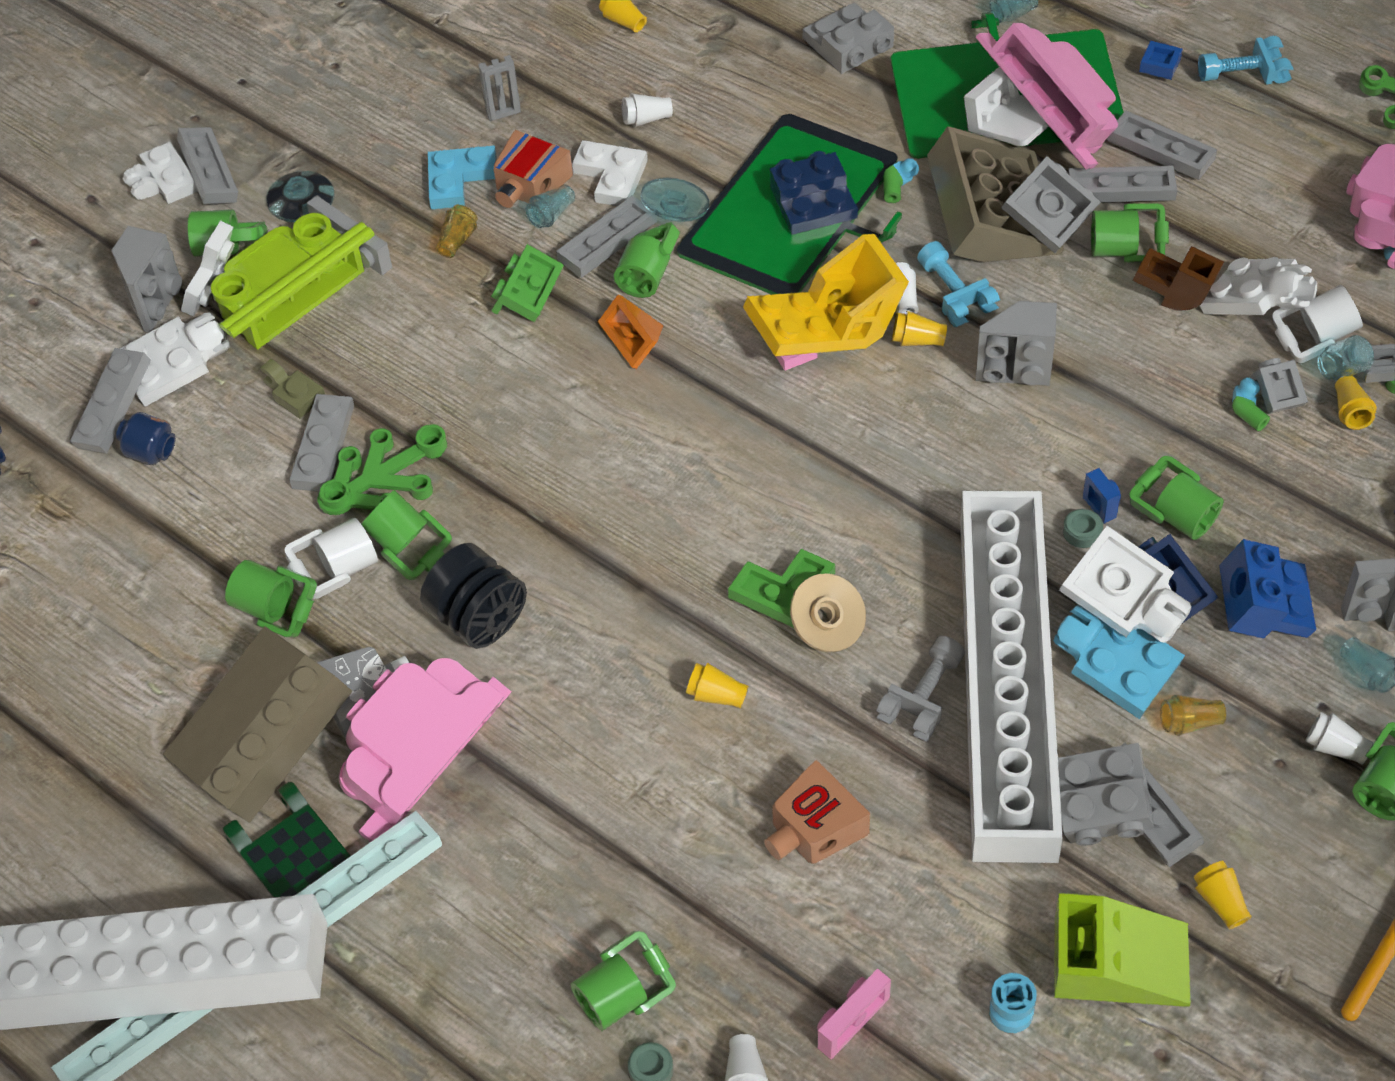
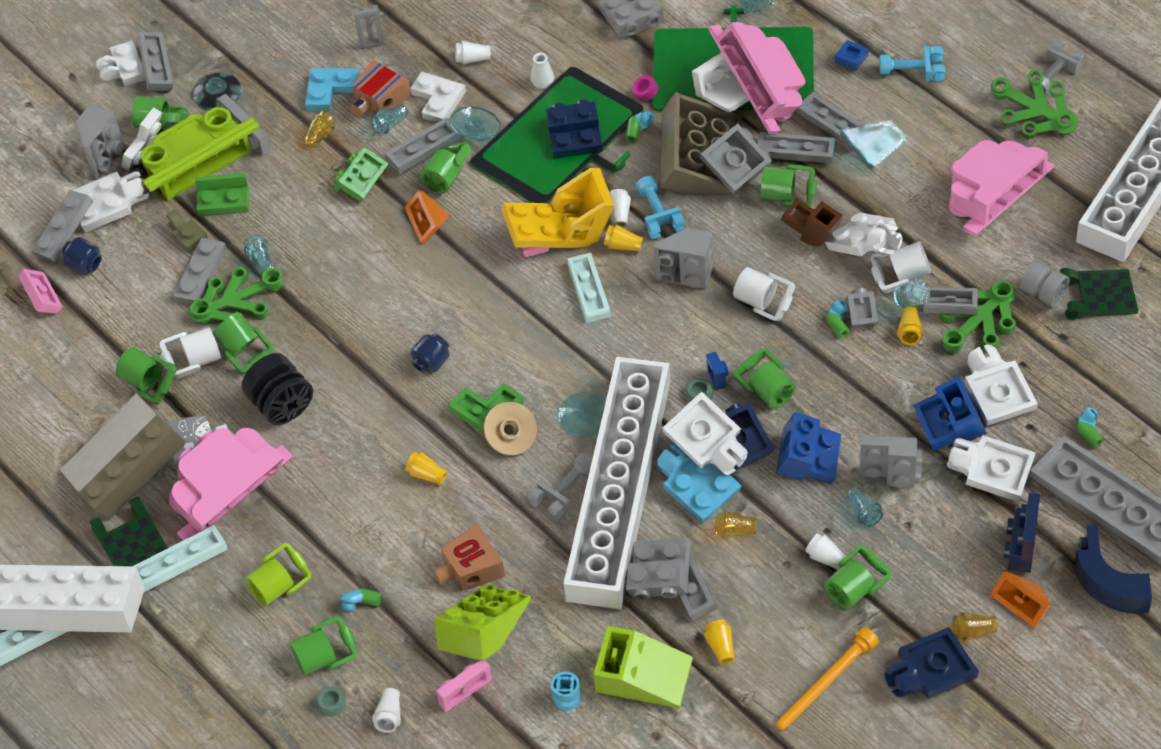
camera: 10 degrees right, 0 degrees up
none -> bright pink plate [18,269,63,314]
none -> bright green bracket [195,173,249,216]
none -> clear light blue cone [244,235,273,274]
none -> lime piece [245,543,312,607]
none -> arm [340,588,382,612]
none -> dark blue head [410,333,450,373]
none -> lime slope [434,584,531,661]
none -> white cone [530,53,554,89]
none -> clear light blue dish [558,392,606,438]
none -> light aqua tile [566,253,611,323]
none -> dark pink tile [632,75,658,101]
none -> white piece [733,267,795,321]
none -> clear light blue wing [839,120,908,170]

